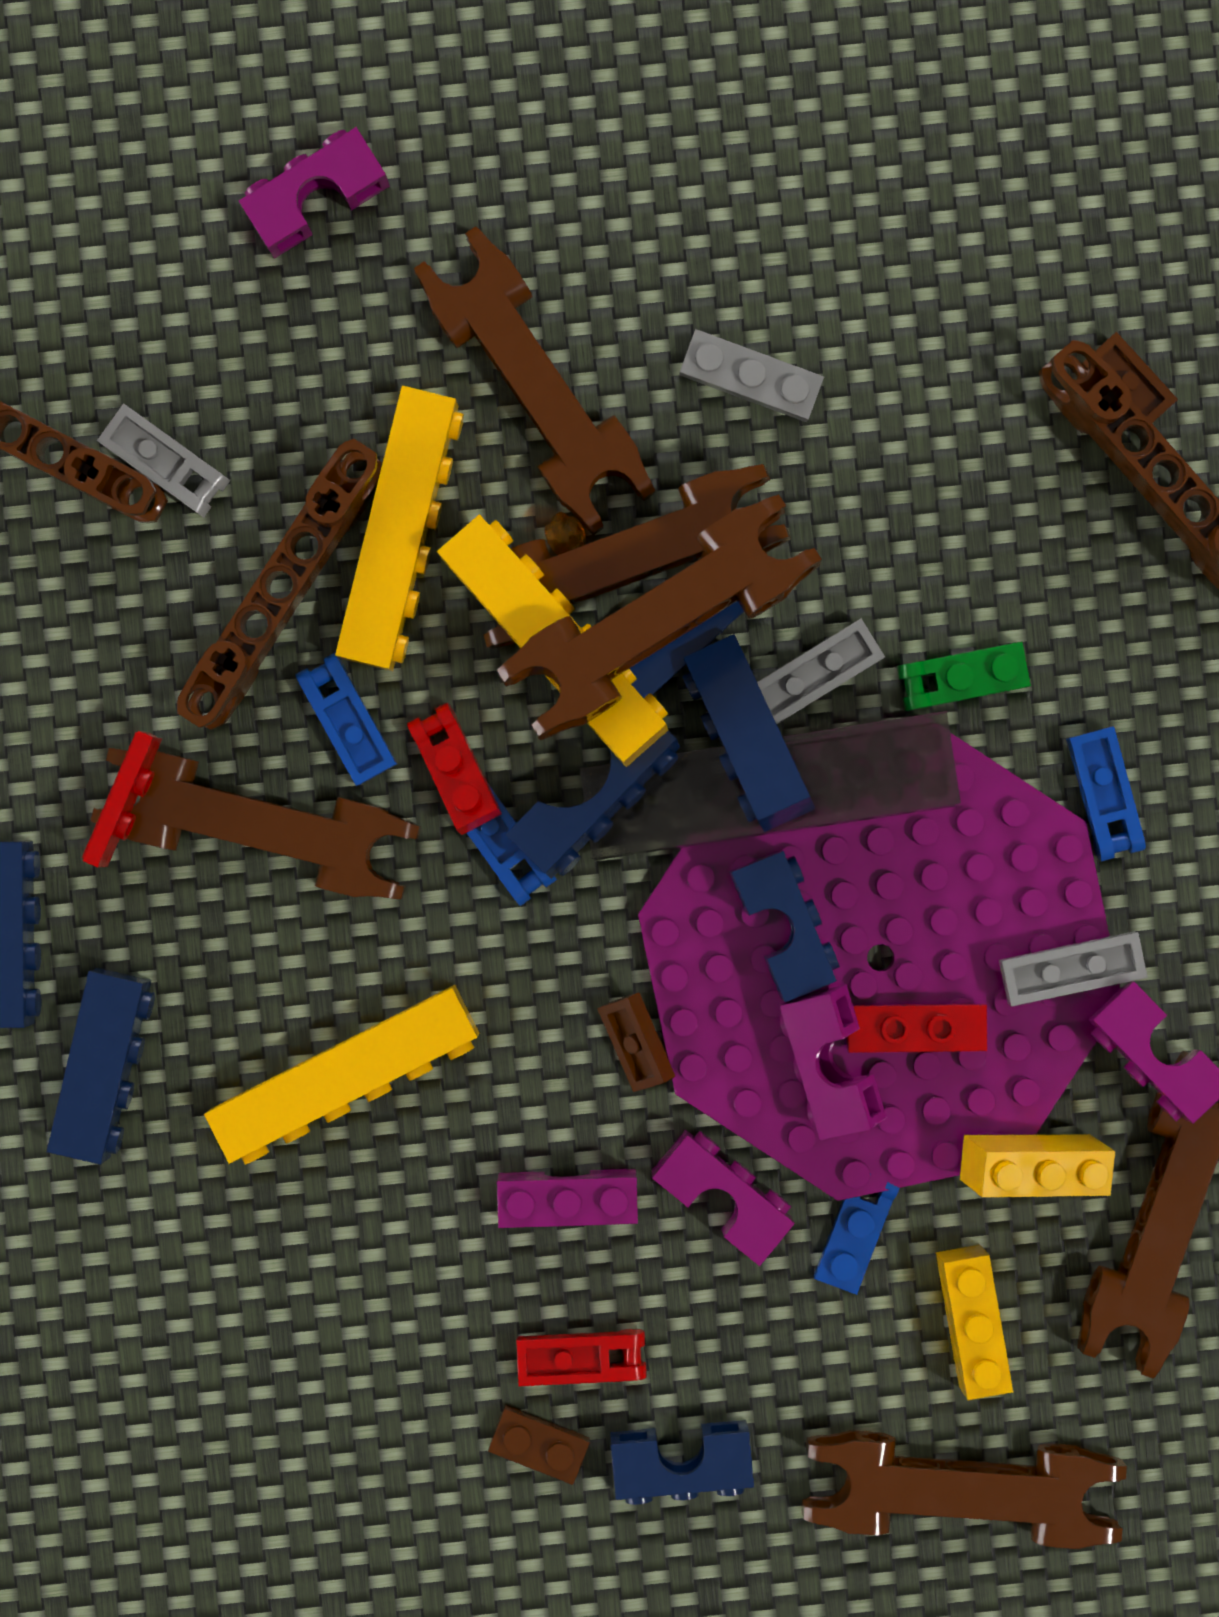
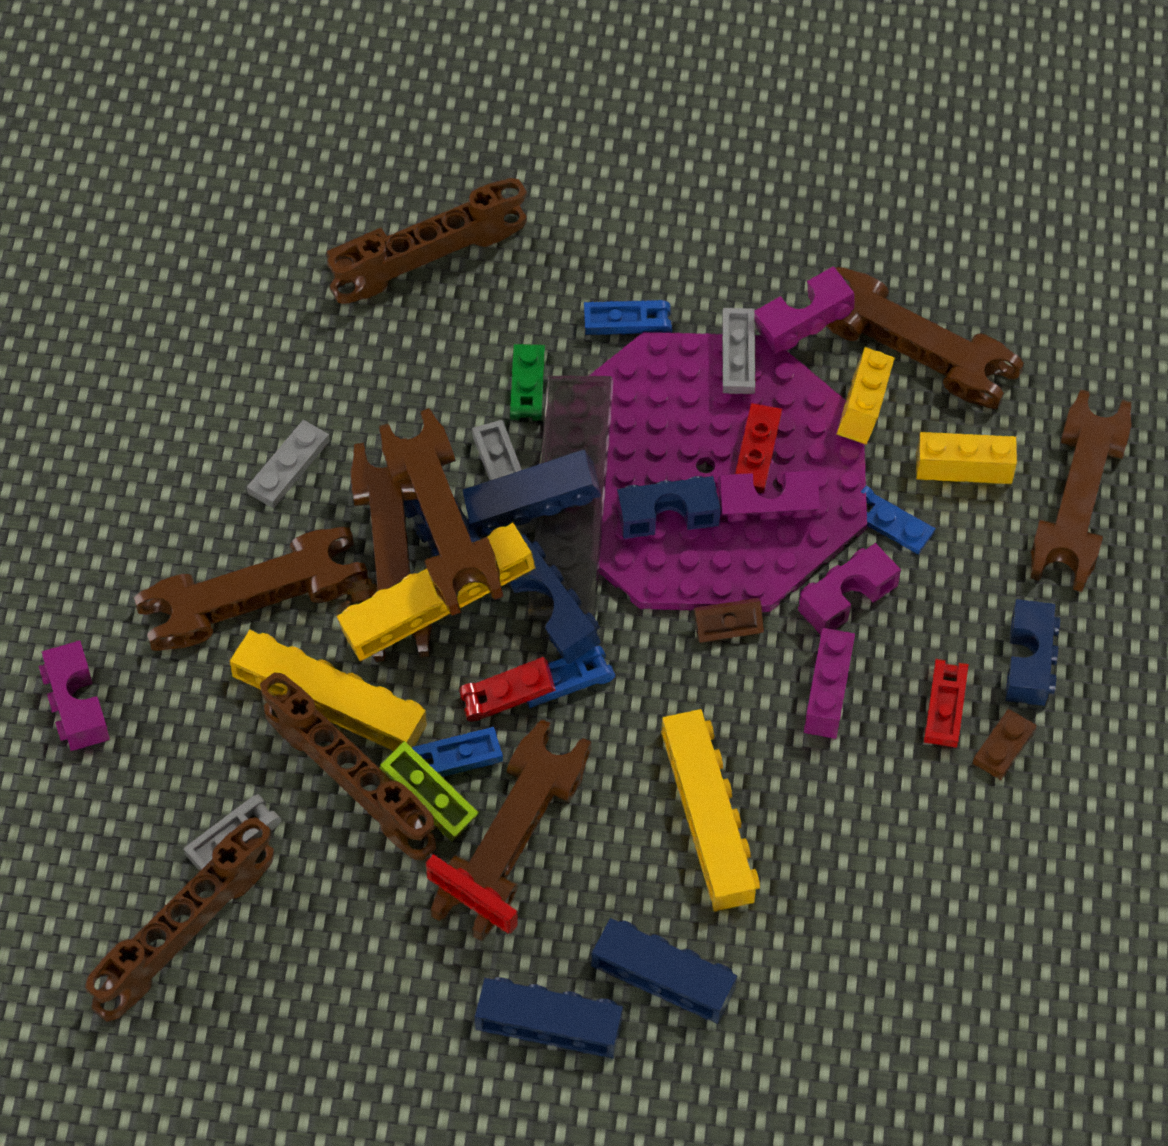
camera: 80 degrees left, 30 degrees down
none -> lime brick [379,741,479,842]

